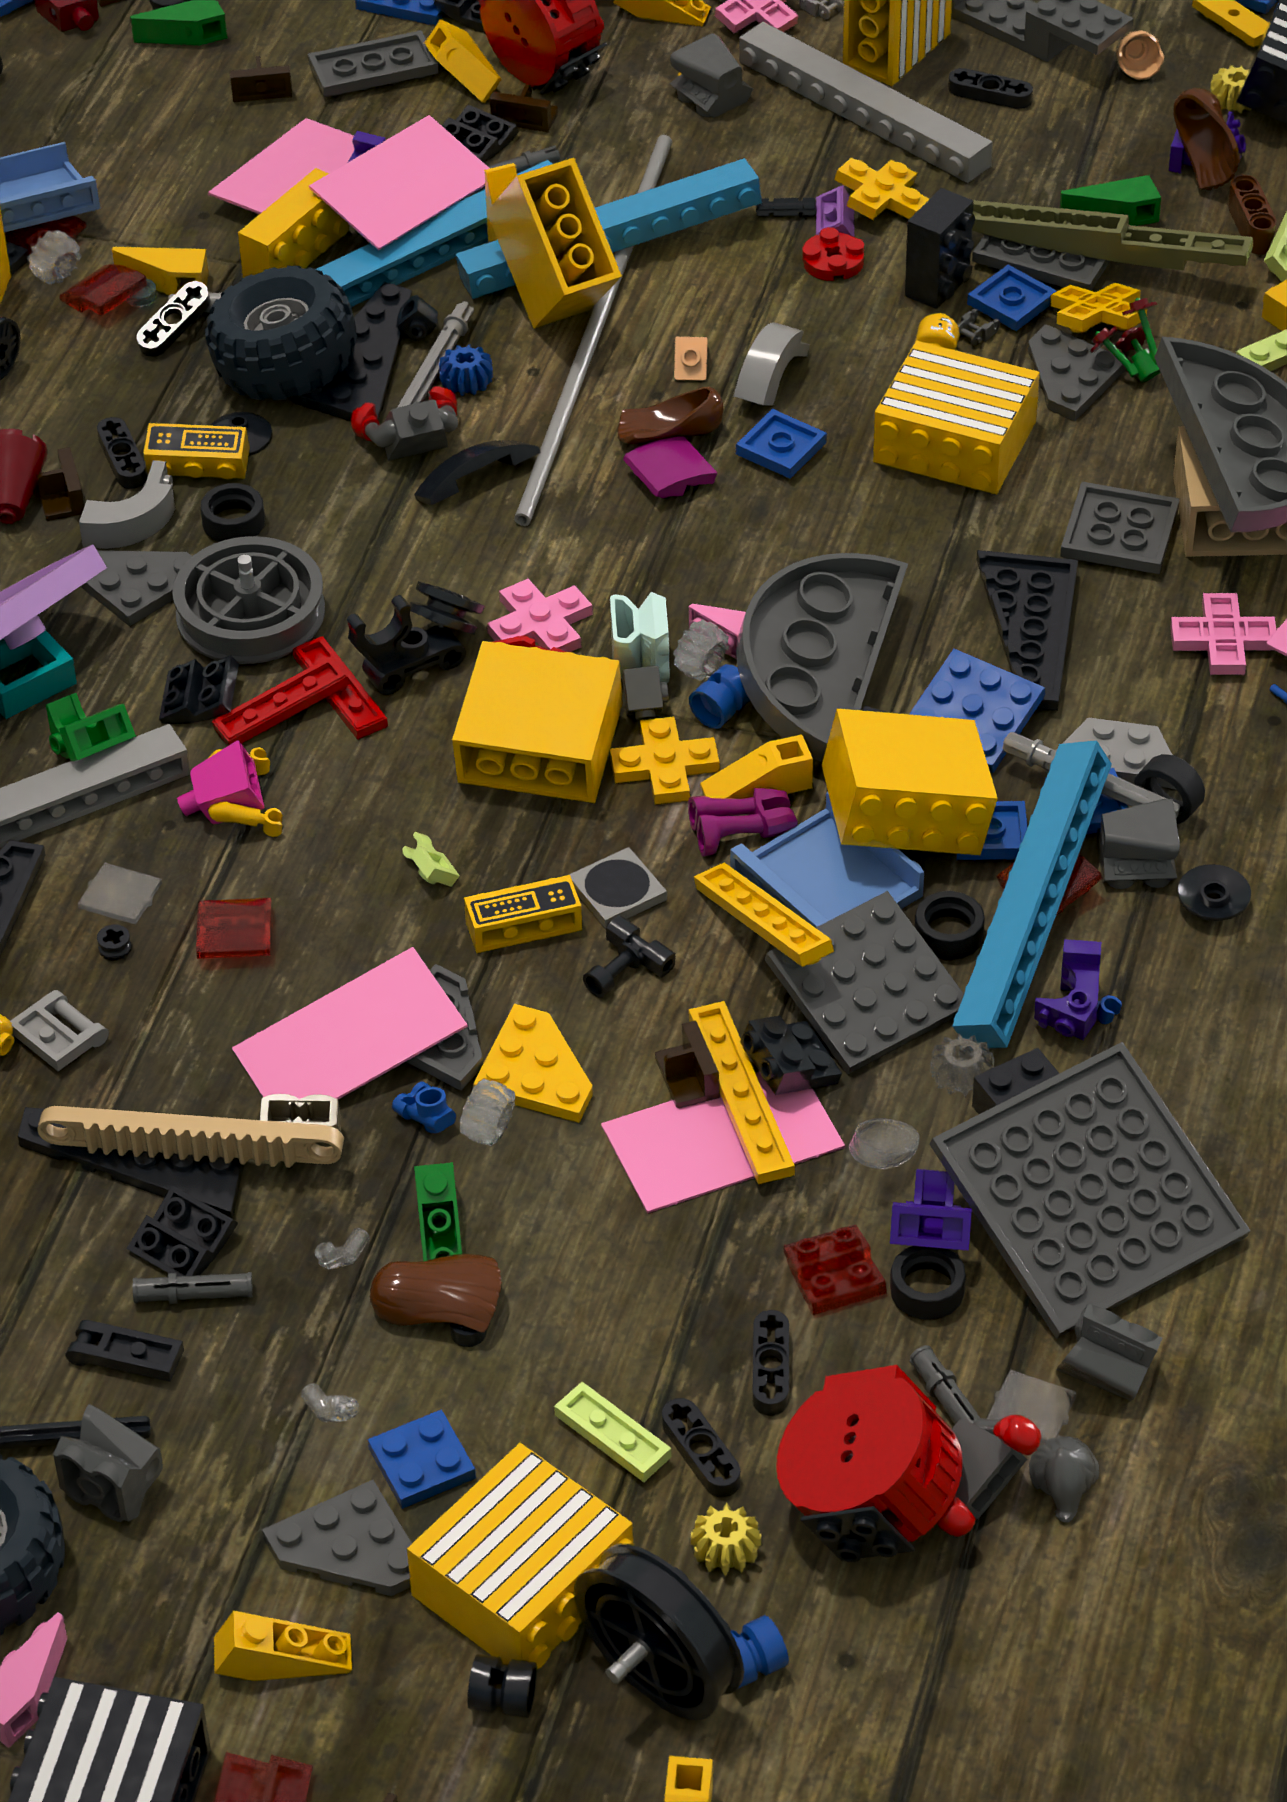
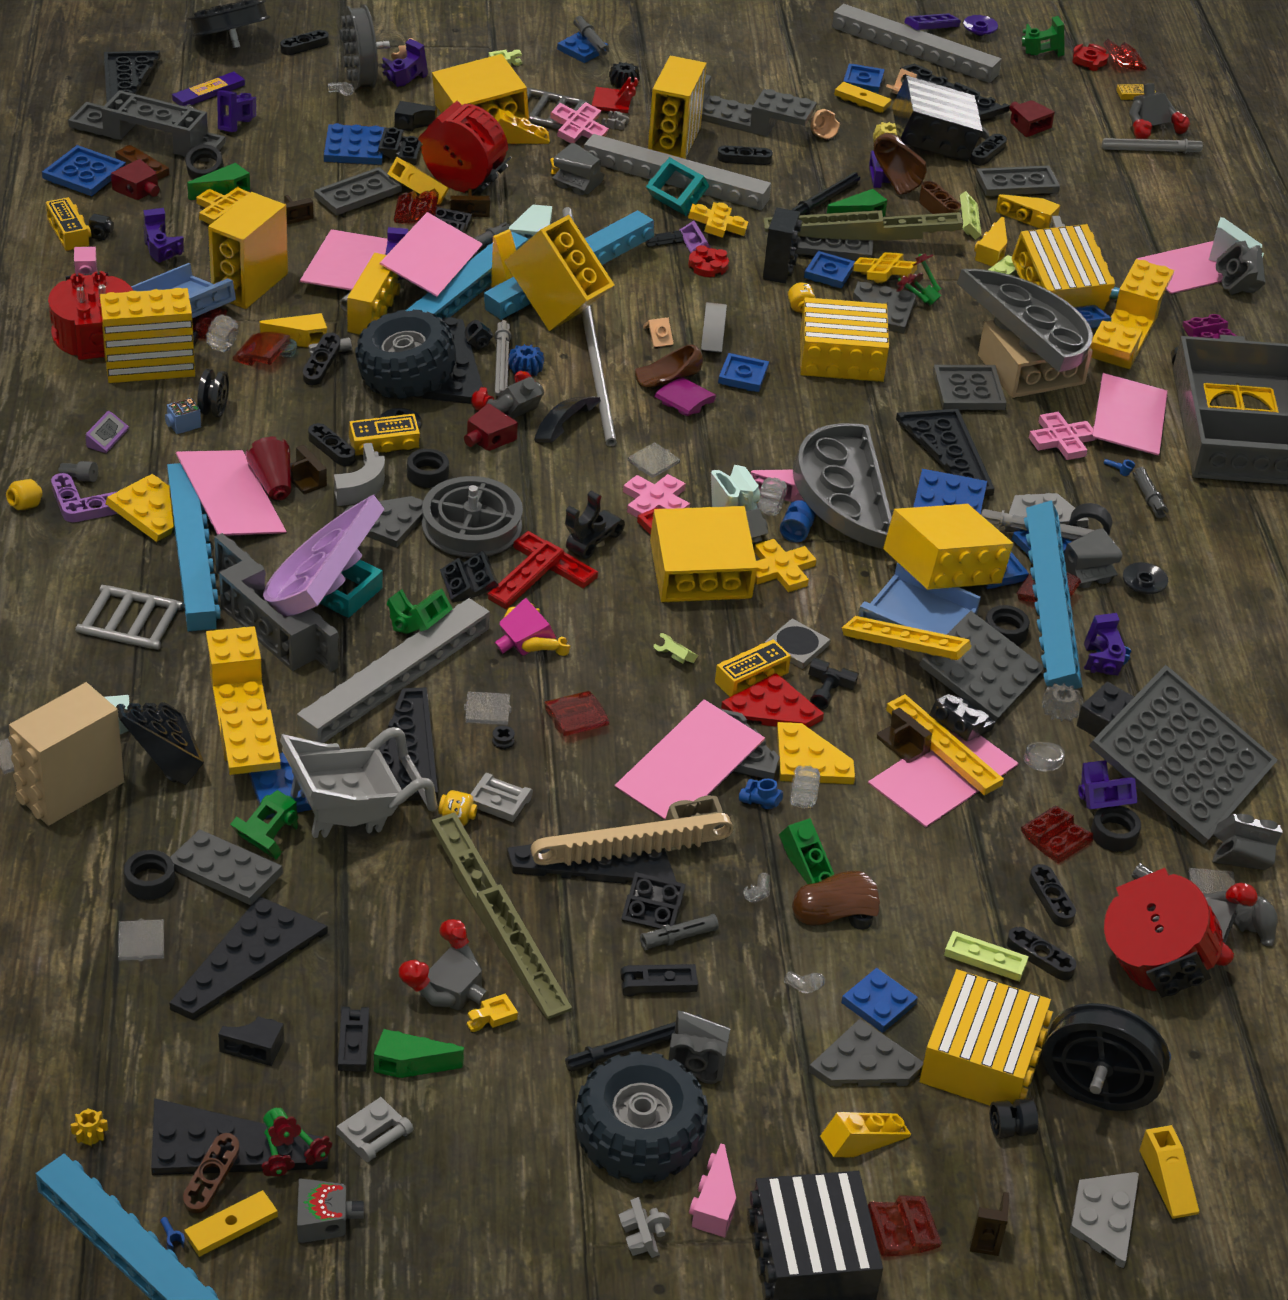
camera: 25 degrees left, 5 degrees down
black wheel [410,581,485,635] -> none
magenta piece [688,788,798,857] -> none
light yellow gear [691,1502,761,1576] -> none
yellow slope [700,734,813,799] -> none
dark grey piece [958,308,1000,346] -> none
none -> dark purple tile [143,208,184,263]
none -> yellow plate [196,187,250,225]
none -> yellow brick [208,192,288,309]
none -> clear red slope [394,188,439,223]
none -> dark red torso [464,403,518,451]
none -> light aqua slope [509,205,552,240]
none -> clear piece [628,442,680,478]
none -> teal window [646,157,709,216]
none -> red plate [721,673,824,728]
none -> black axle [792,172,861,215]

